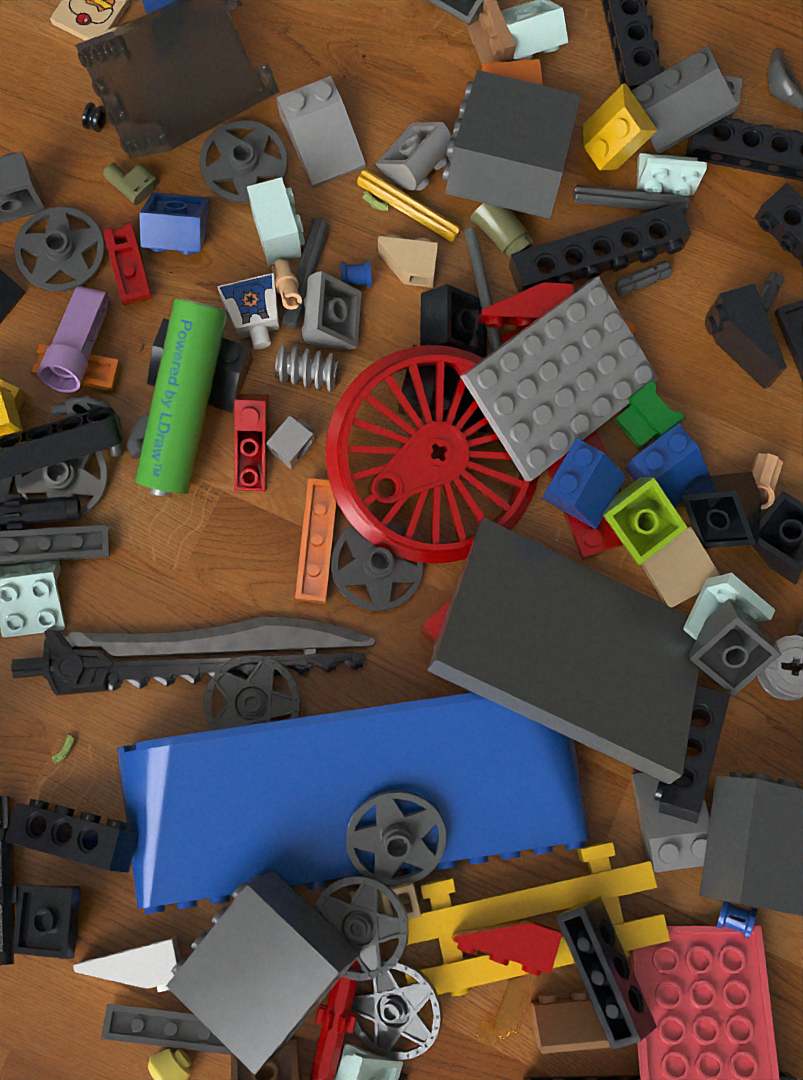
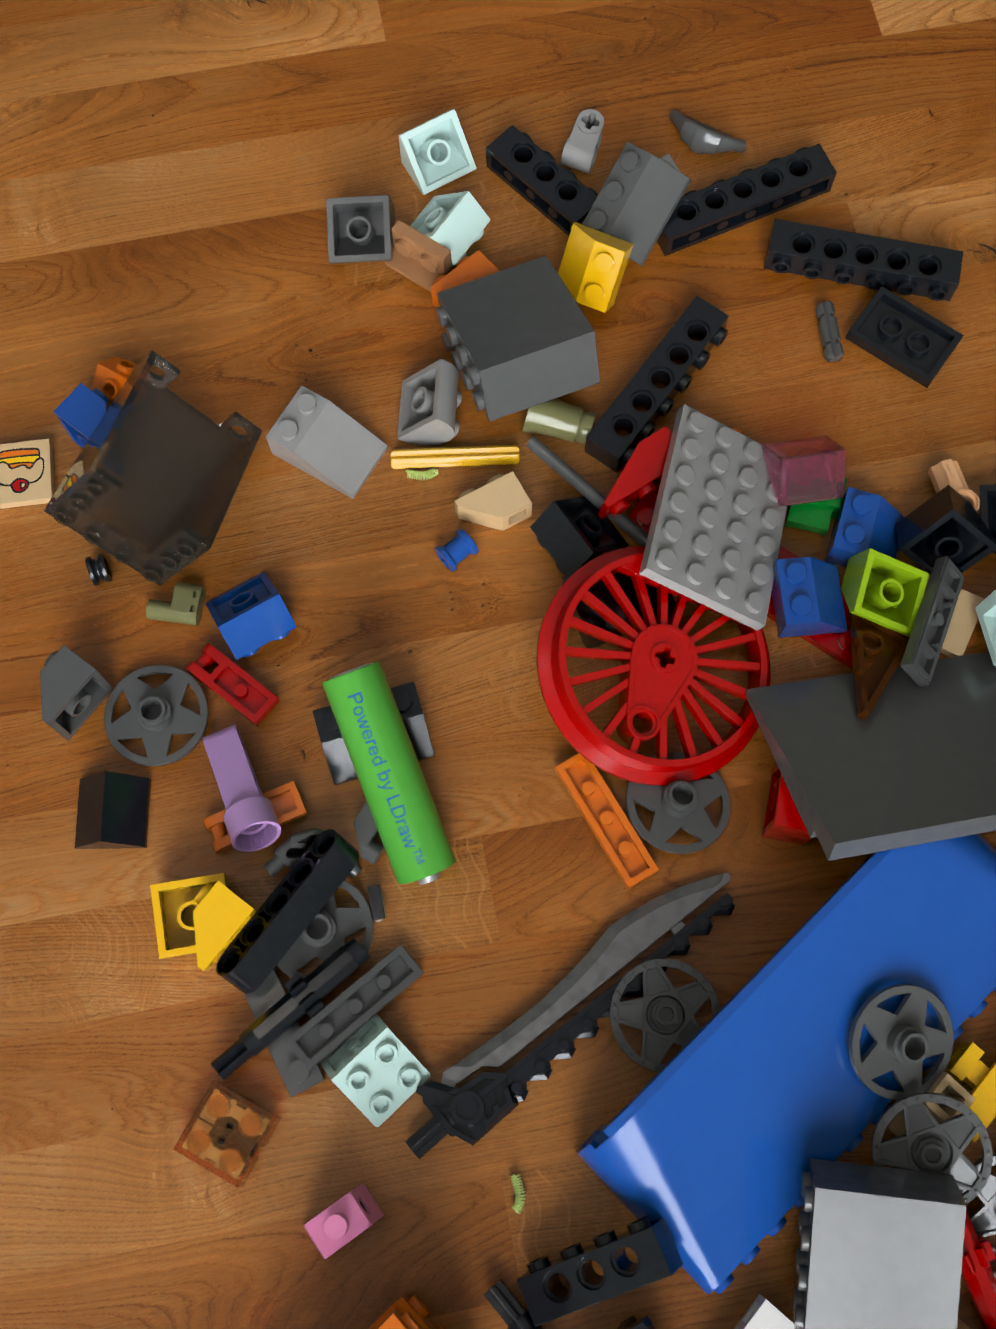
camera: 30 degrees left, 5 degrees down
dark grey wheel [200,120,288,203] -> none
torso [217,273,279,349] -> none
red slope [234,394,269,492] -> none
light aqua brick [247,177,305,266] -> none
light grey brick [266,415,315,470] -> none
light nougat pin [272,259,302,310] -> none
light grey piece [274,343,340,392] -> none
dark grey axle [282,218,329,329] -> none
light grey brick [301,271,362,350] -> none
dark grey axle [573,185,690,214] -> none
dark grey axle [615,261,672,296] -> none
light aqua bracket [636,153,707,196] -> none
black slope [705,284,787,388] -> none
none -> black piece [367,884,386,922]
none -> light grey piece [560,109,604,174]
none -> clear pink slope [762,436,846,507]
none -> reddish brown wing [849,613,910,721]
none -> dark grey plate [900,556,965,687]

